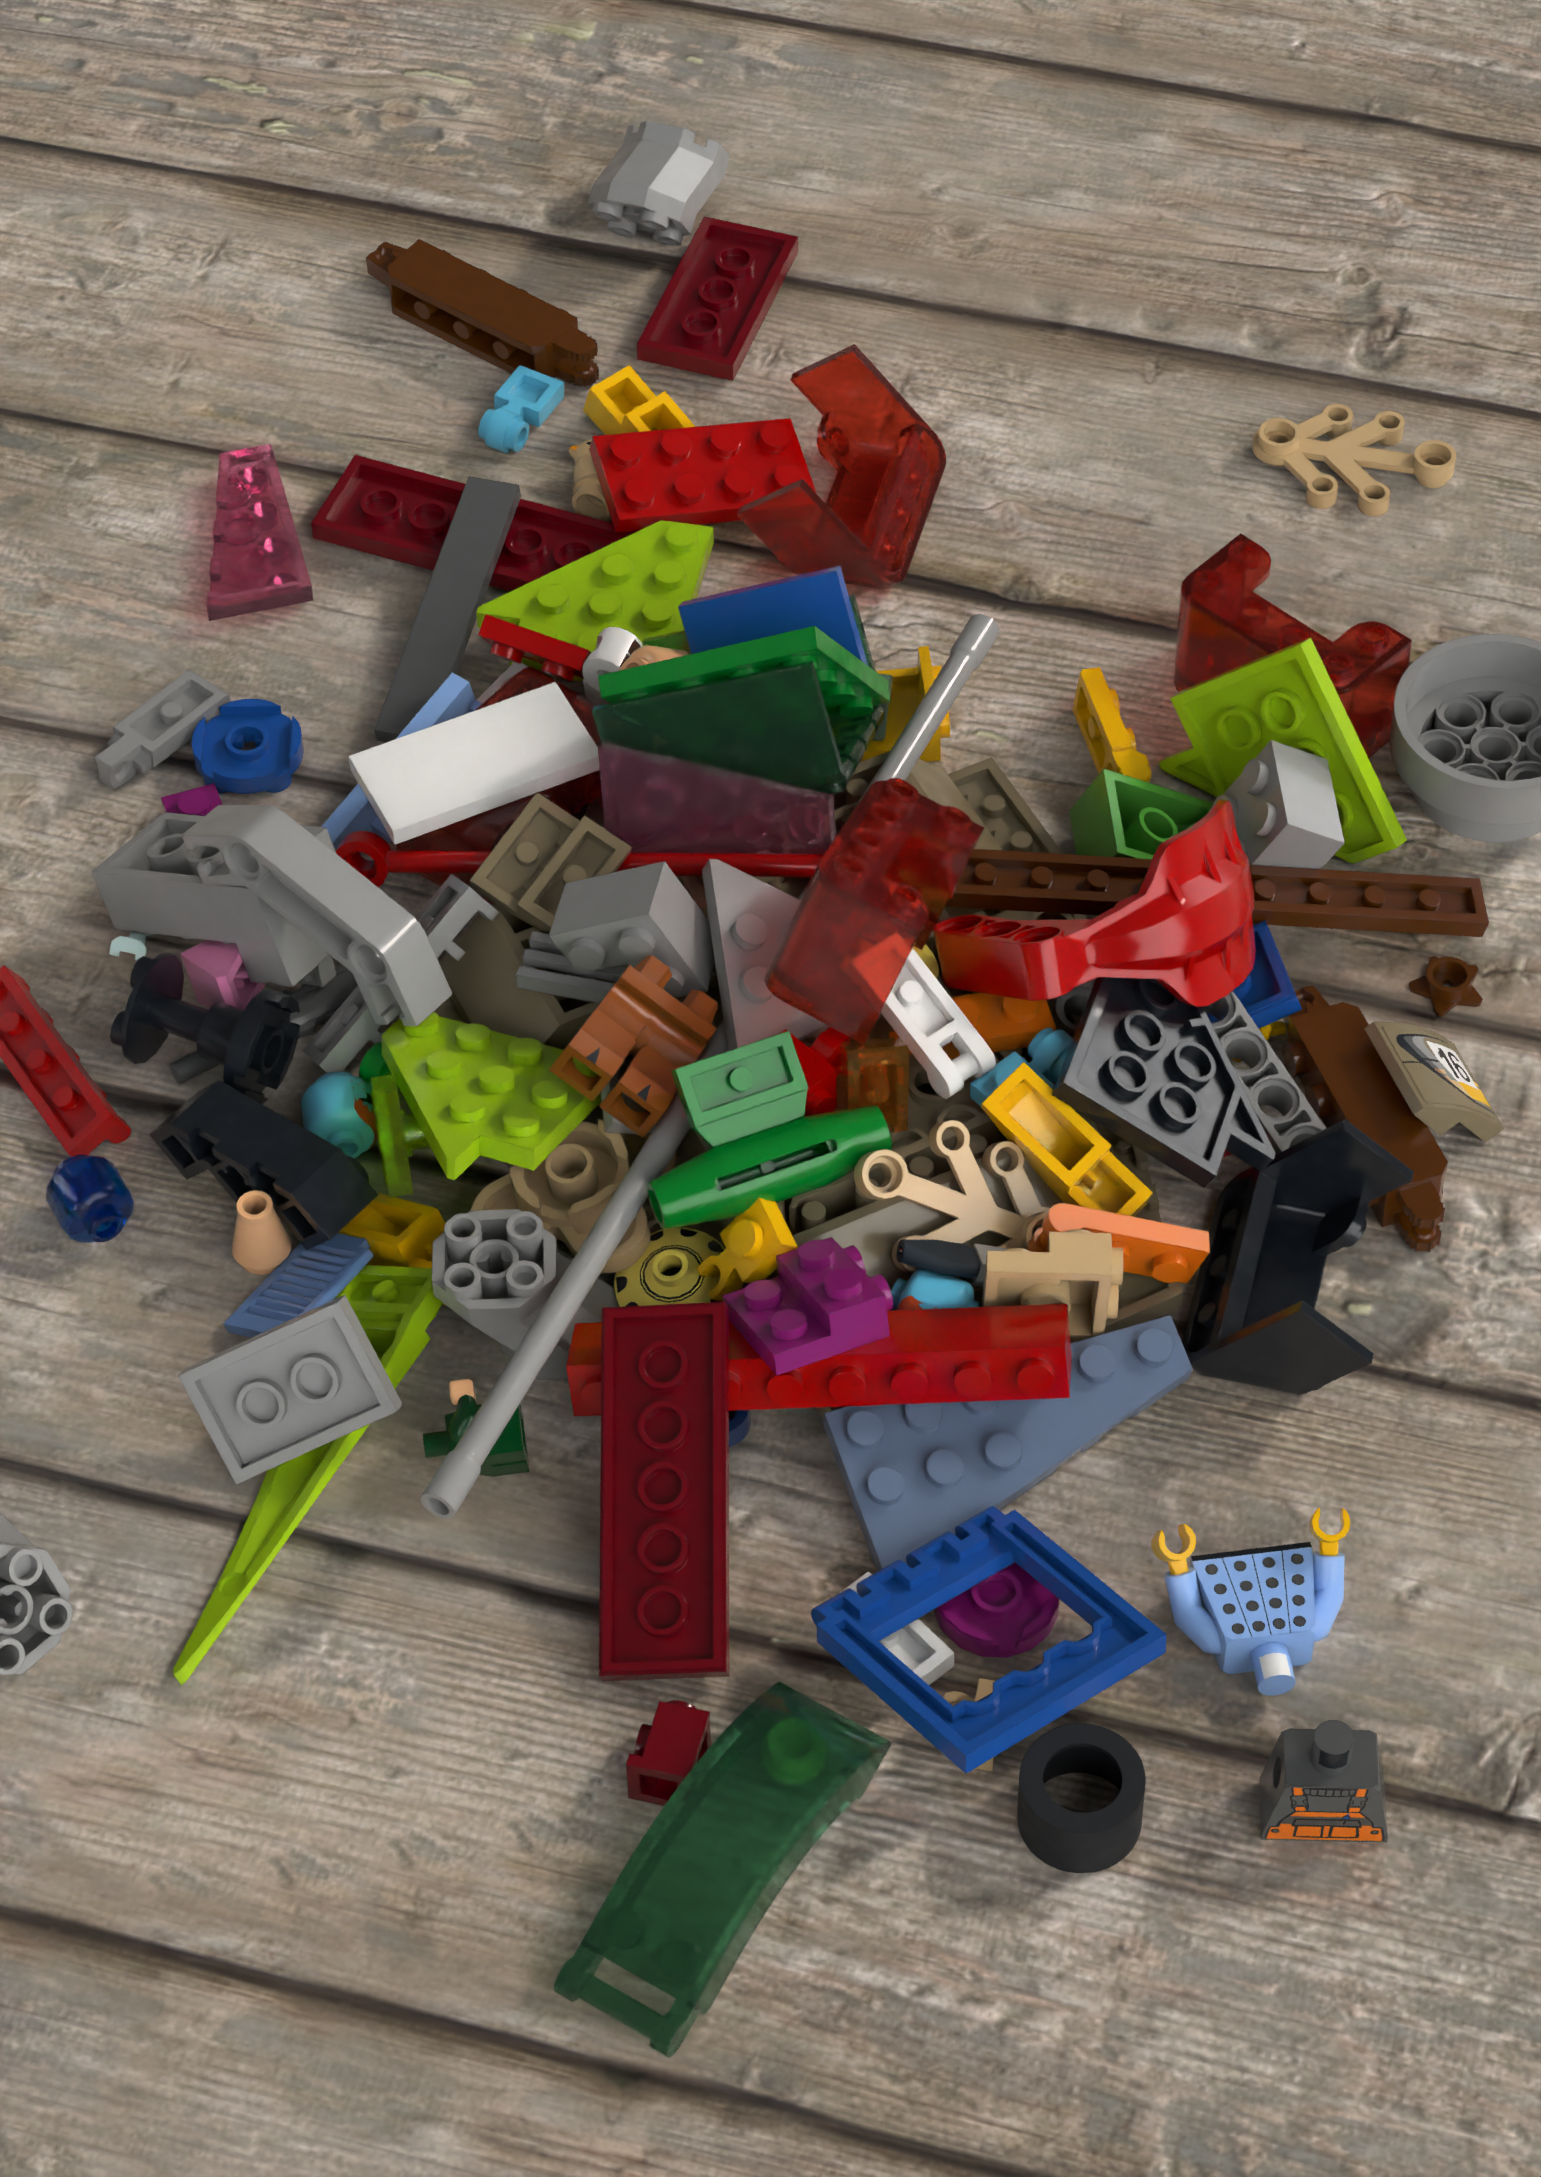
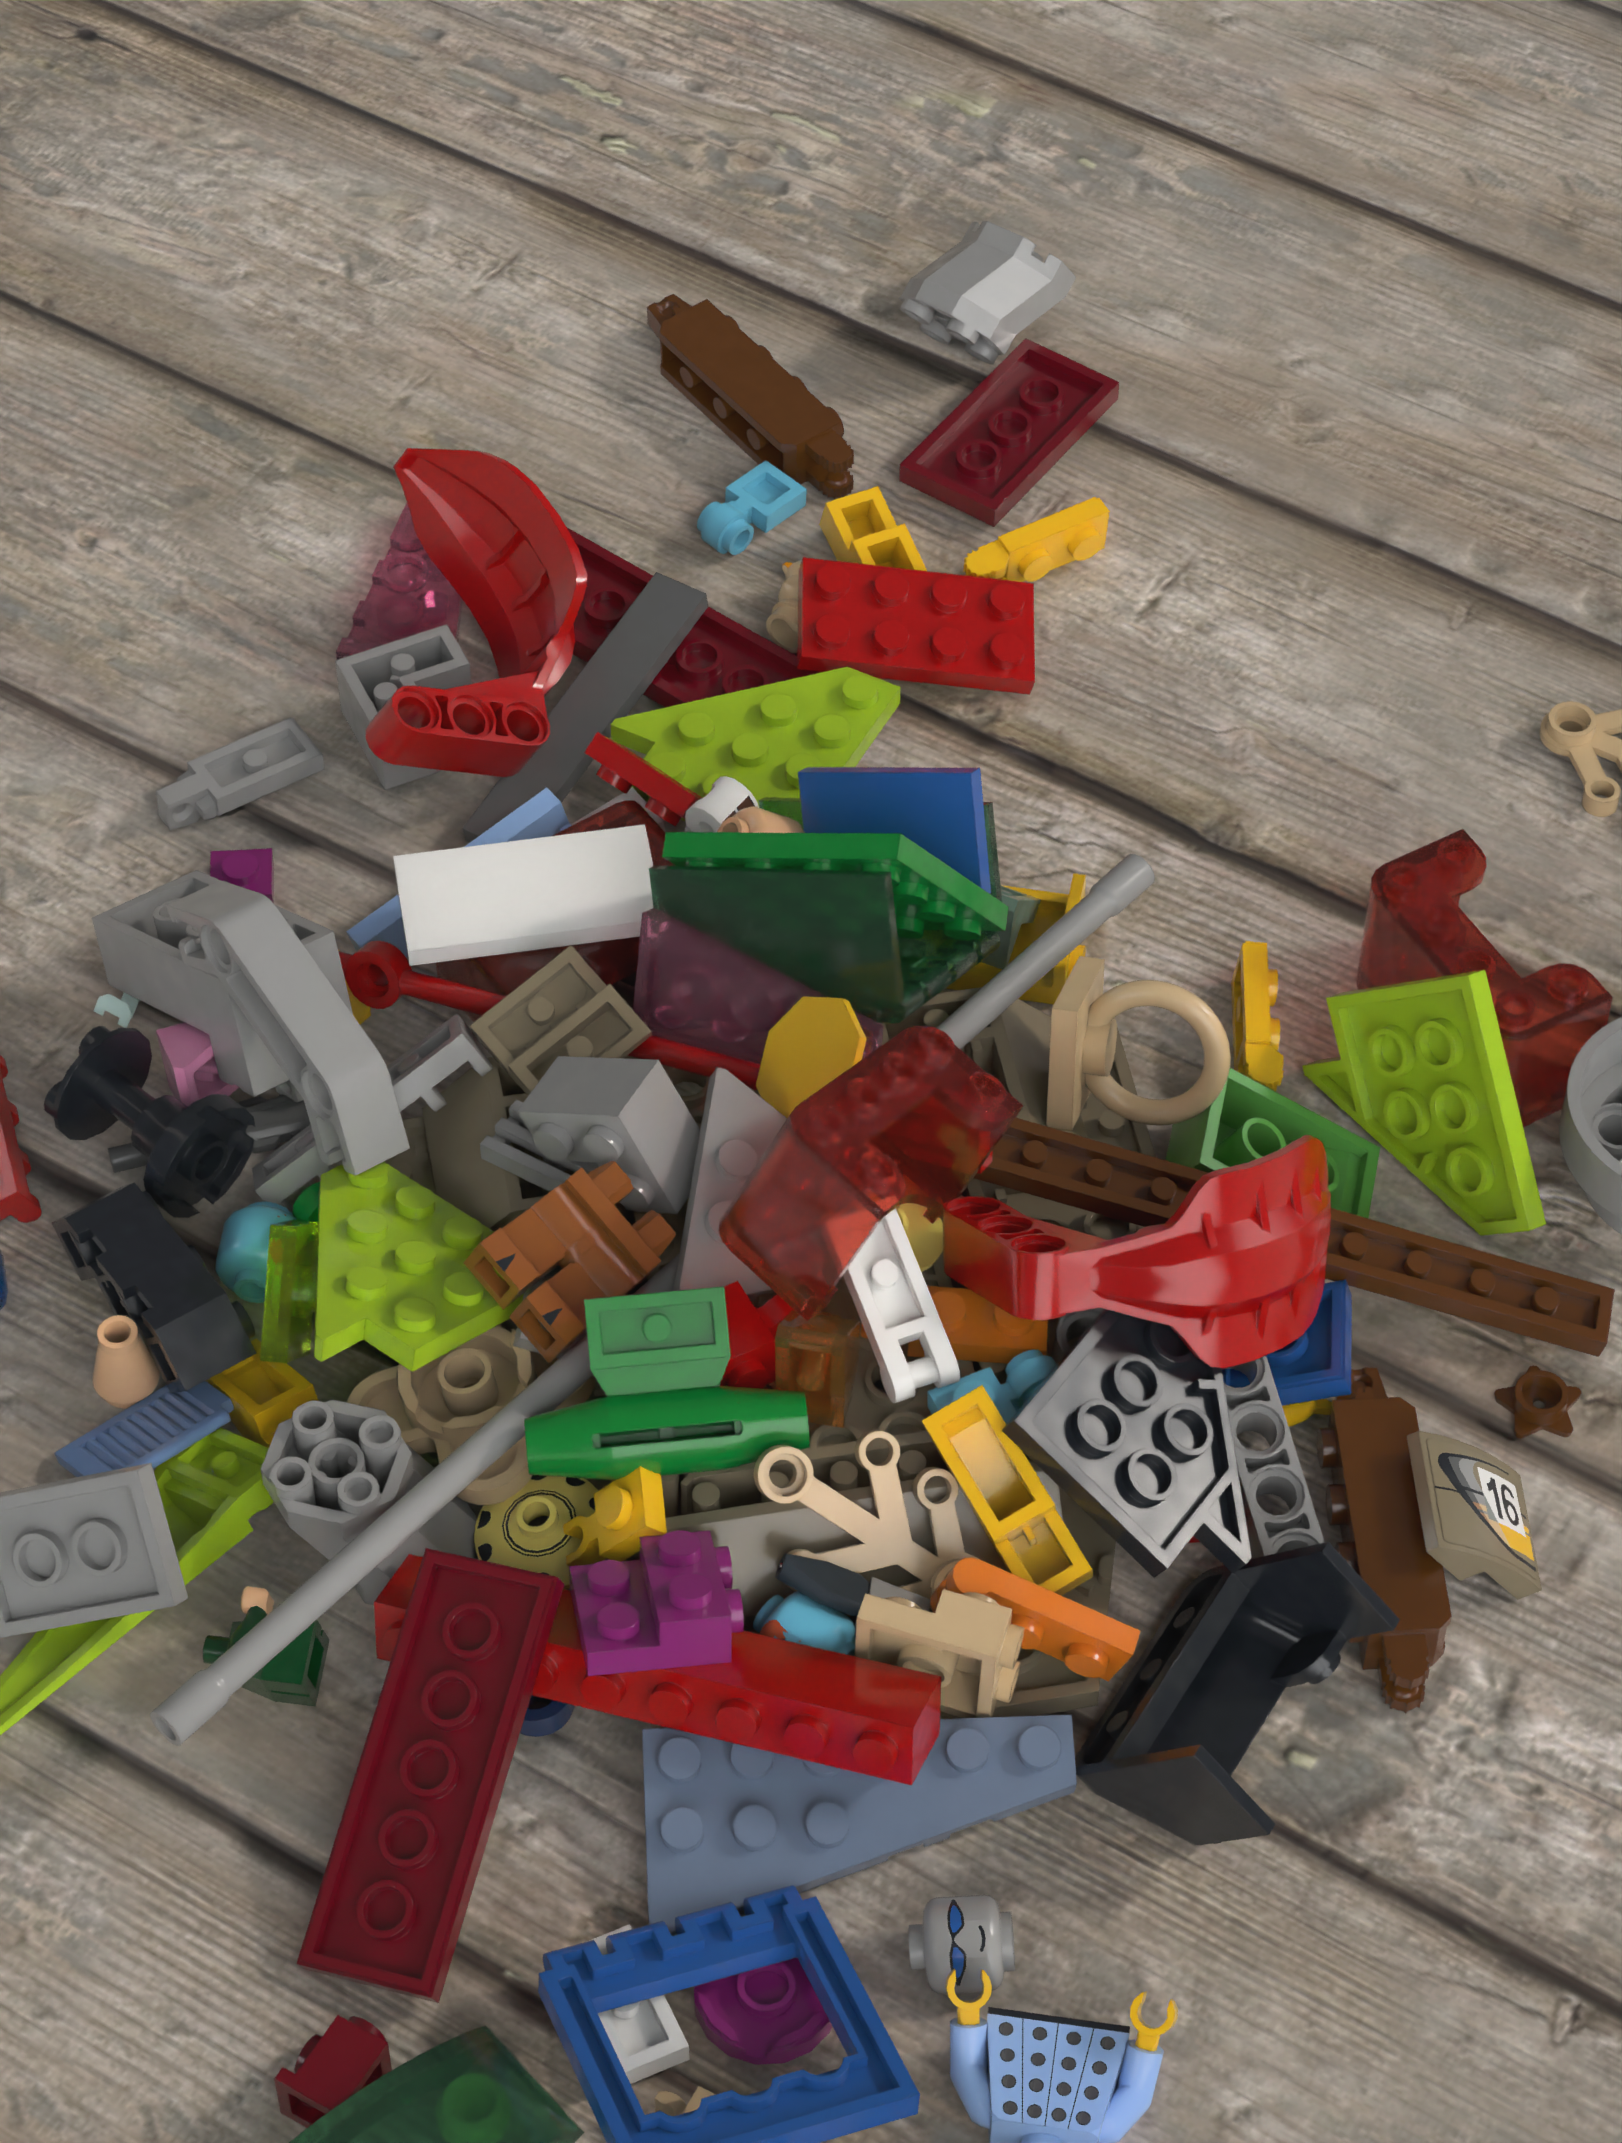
camera: 15 degrees right, 0 degrees up
blue plate [192,699,304,794] -> none
clear red windscreen [737,344,946,590] -> none
light grey brick [1209,740,1345,869] -> none
none -> light grey brick [335,624,471,790]
none -> red piece [366,448,587,777]
none -> yellow piece [756,996,867,1129]
none -> light grey head [908,1894,1015,1994]
none -> yellow hinge [963,497,1110,582]
none -> tan tile [1046,956,1230,1131]

